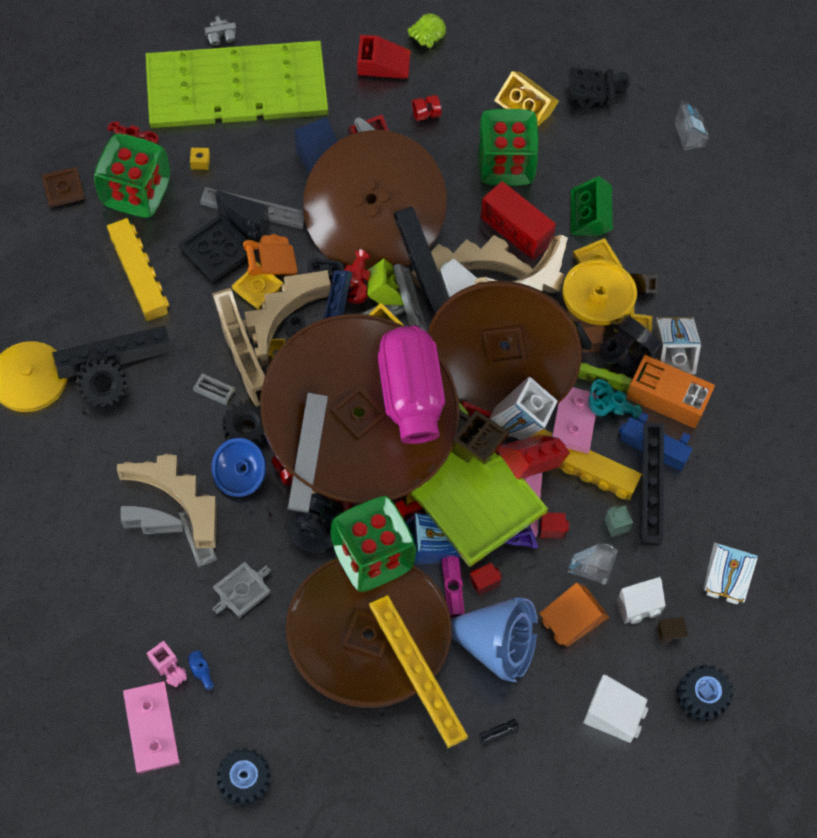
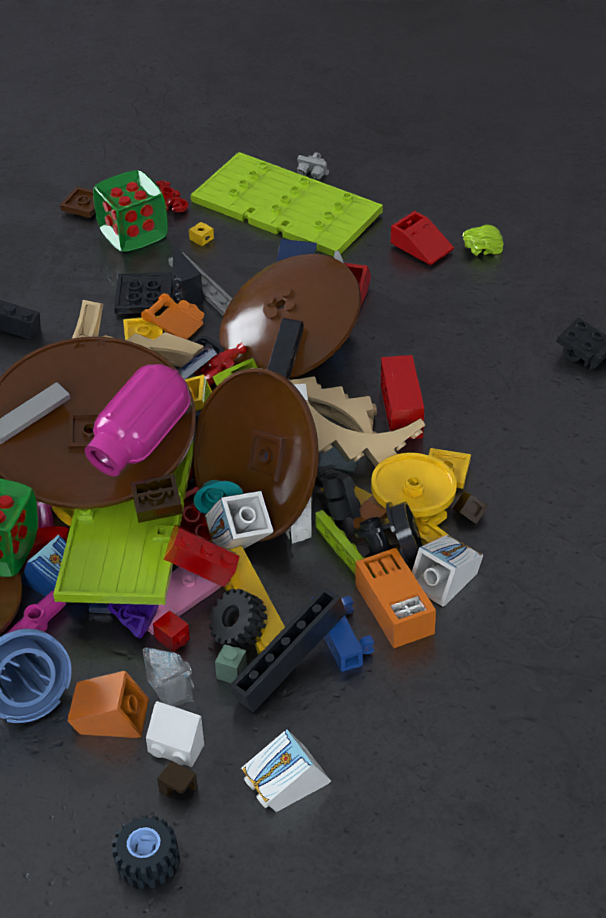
camera: 45 degrees right, 20 degrees down
yellow brick [107,218,169,322] -> none
red wheel [412,94,441,122] -> none
red brick [469,562,502,596] -> none
green piece [479,109,539,186] -> none
yellow slope [494,71,559,126] -> none
bright pink plate [552,387,599,454] -> none
green slope [571,176,613,236] -> none
white slope [584,674,648,743] -> none
teal animal [588,379,642,419] -> none
none -> teal piece [194,480,244,514]
none -> black tyre [209,589,267,649]

